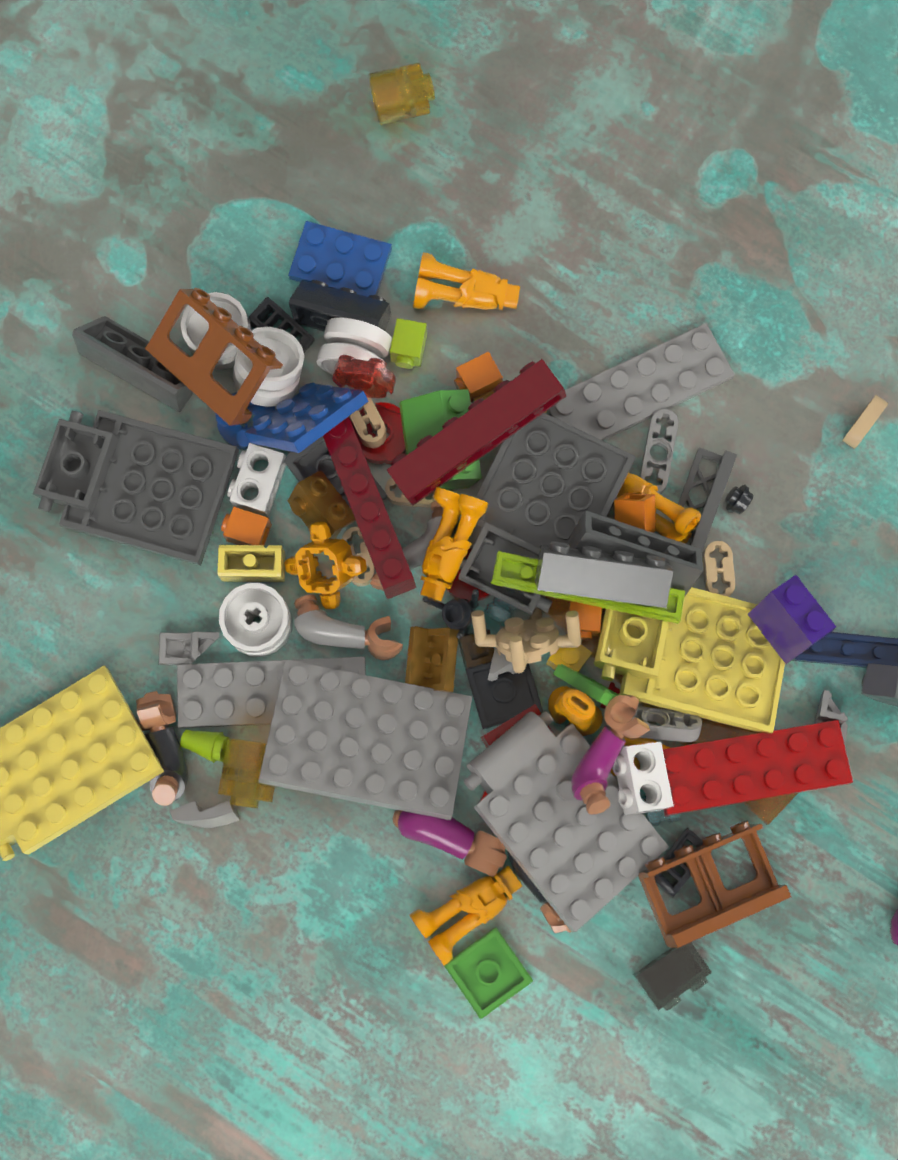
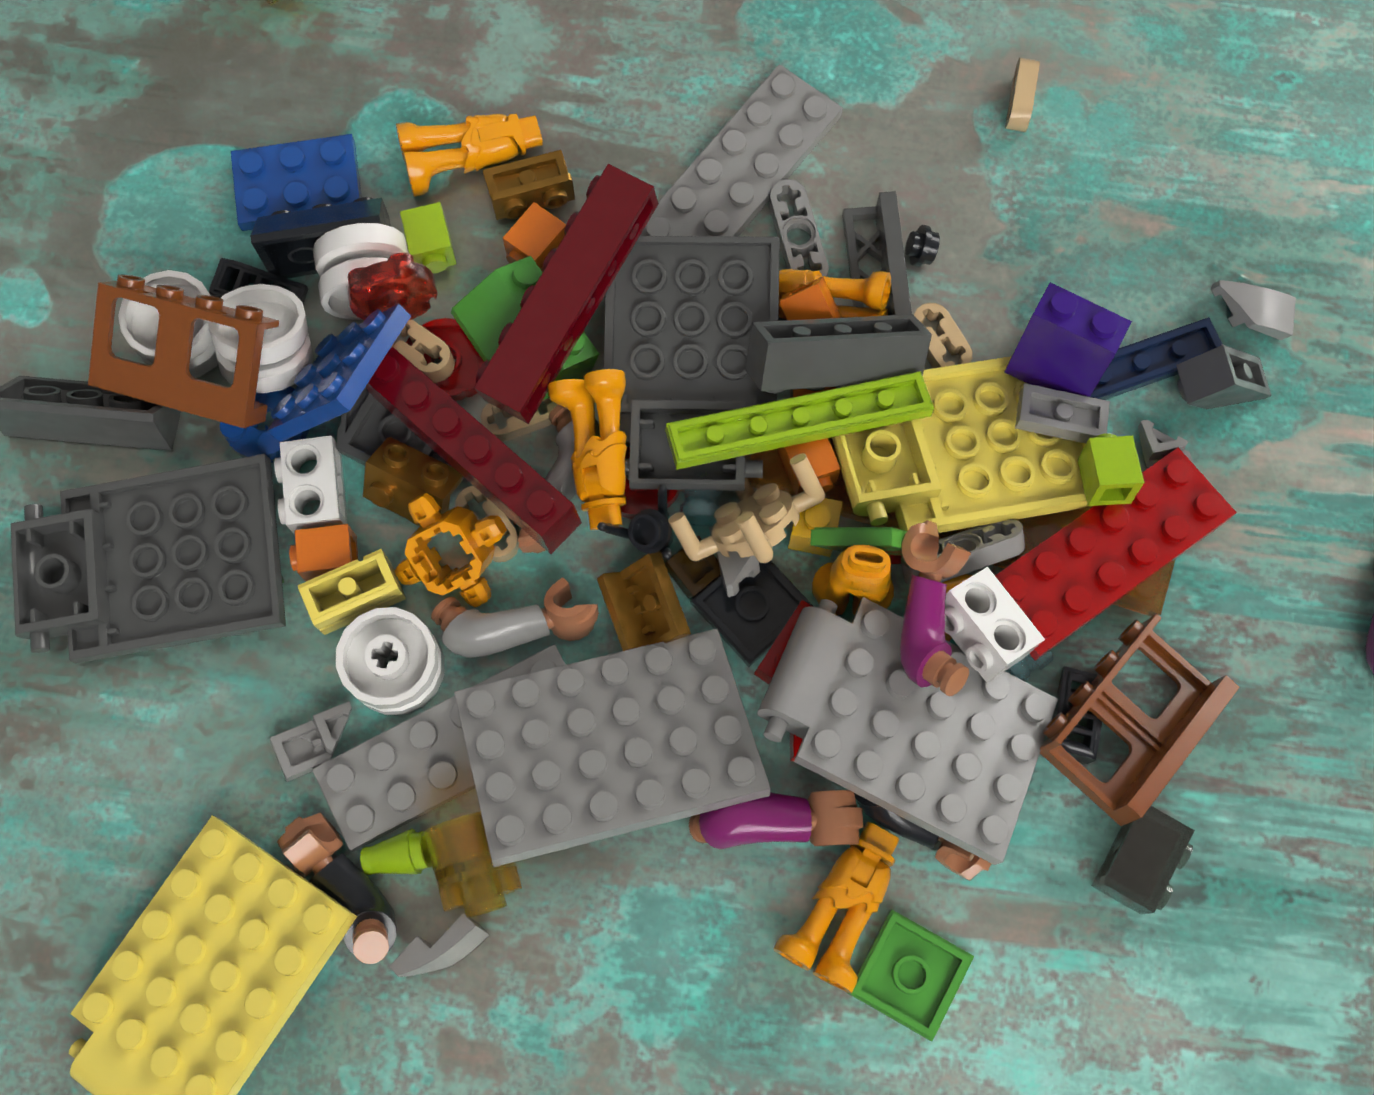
camera: 30 degrees left, 5 degrees down
brick [535,541,674,608] -> none
none -> pearl gold bracket [483,150,575,220]
none -> light grey plate [1015,383,1110,444]
none -> lime brick [1078,433,1144,506]

